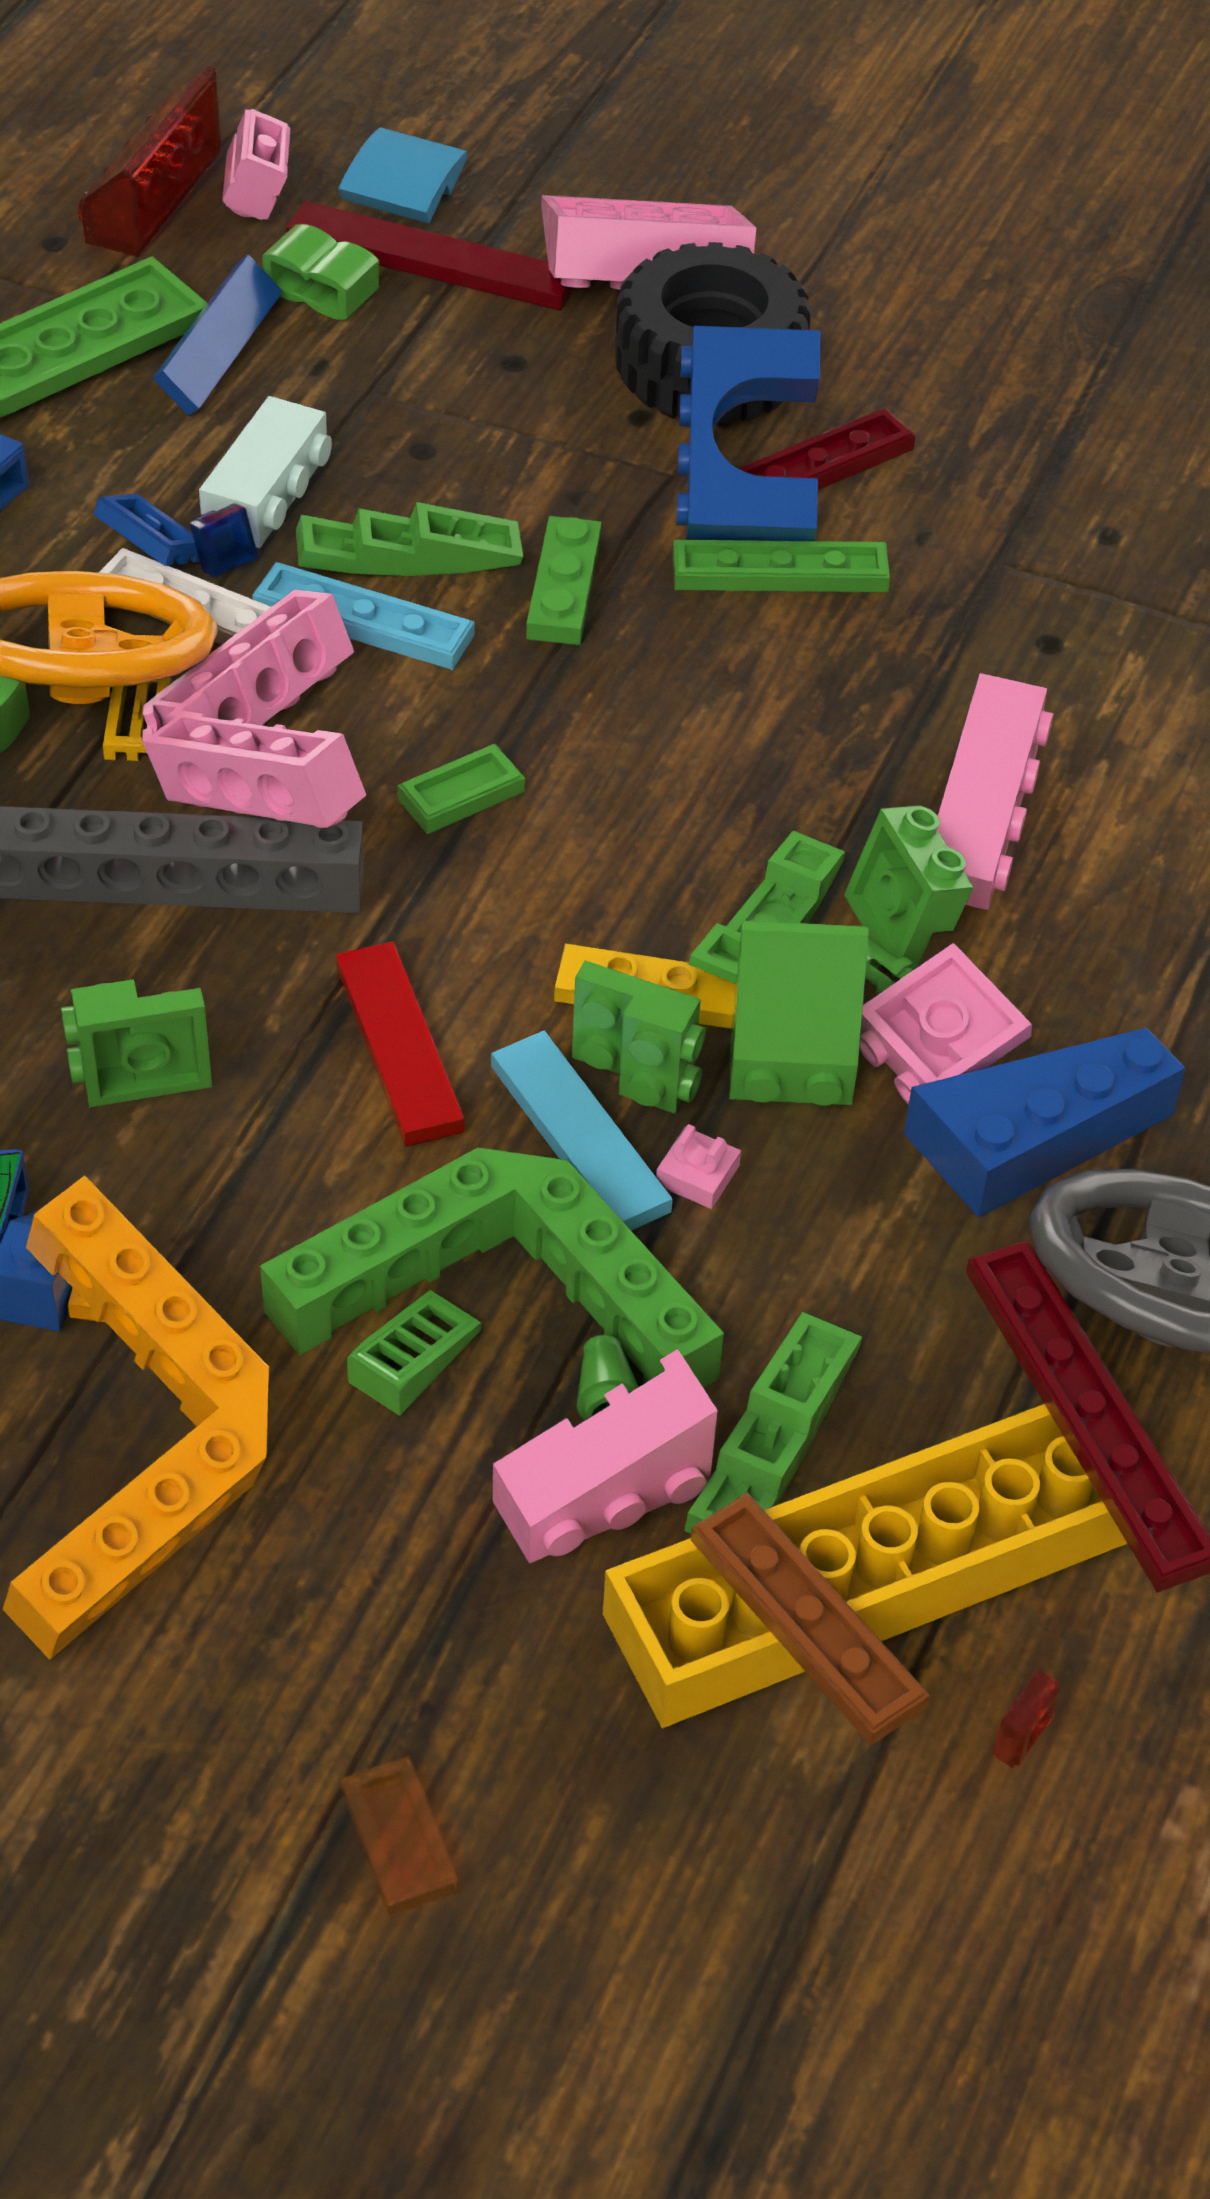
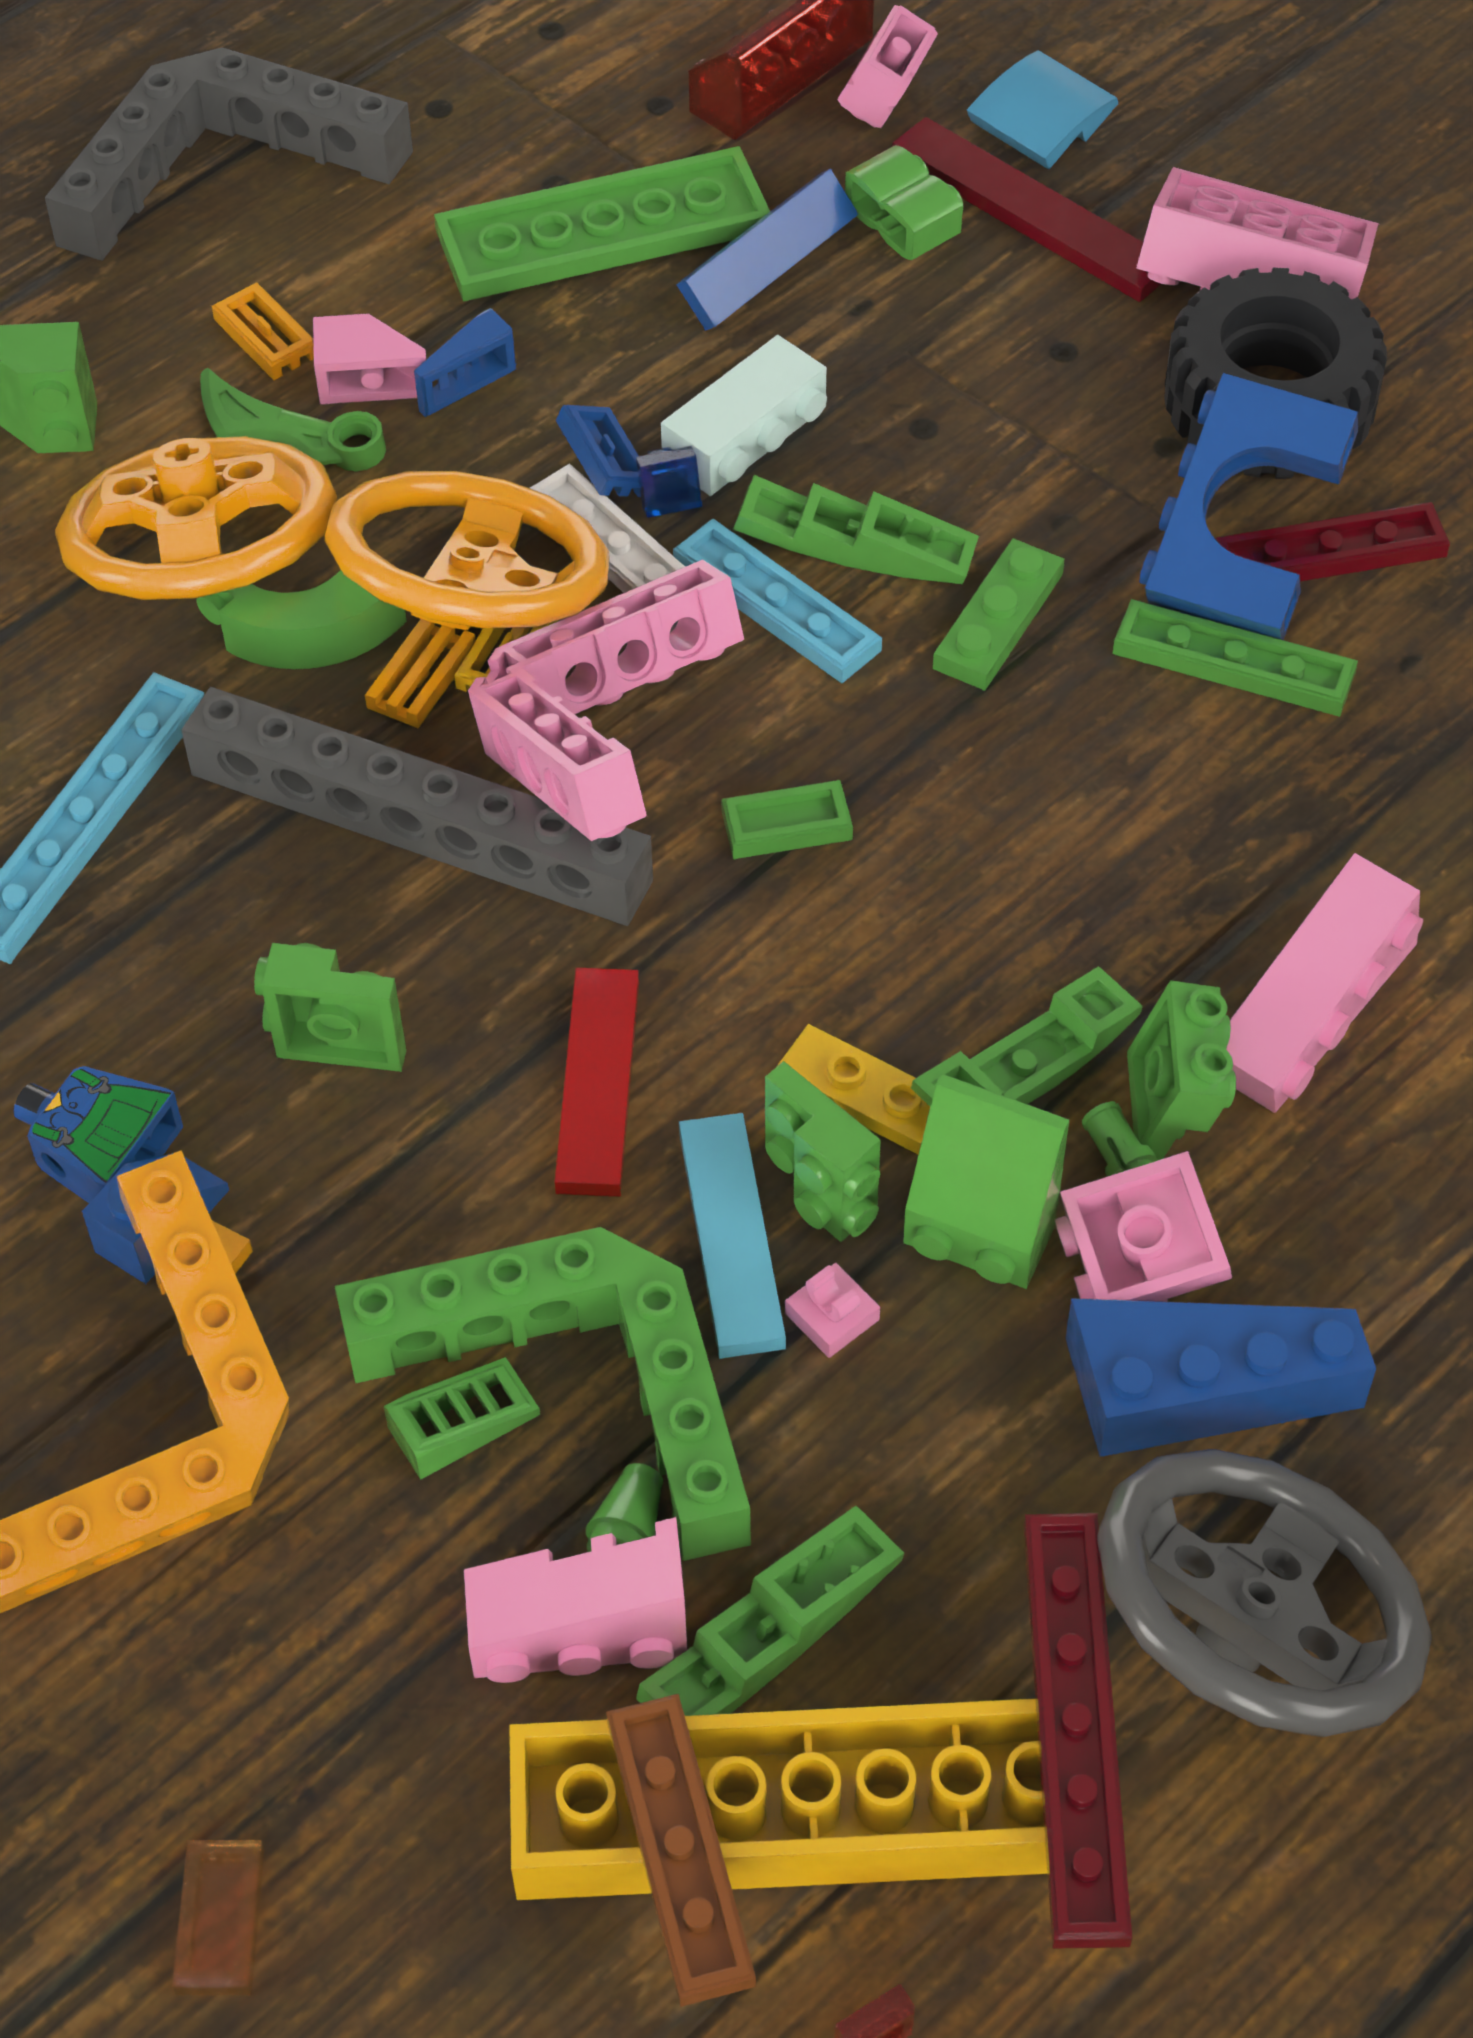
camera: 25 degrees right, 5 degrees up
none -> light orange tile [365,619,476,728]

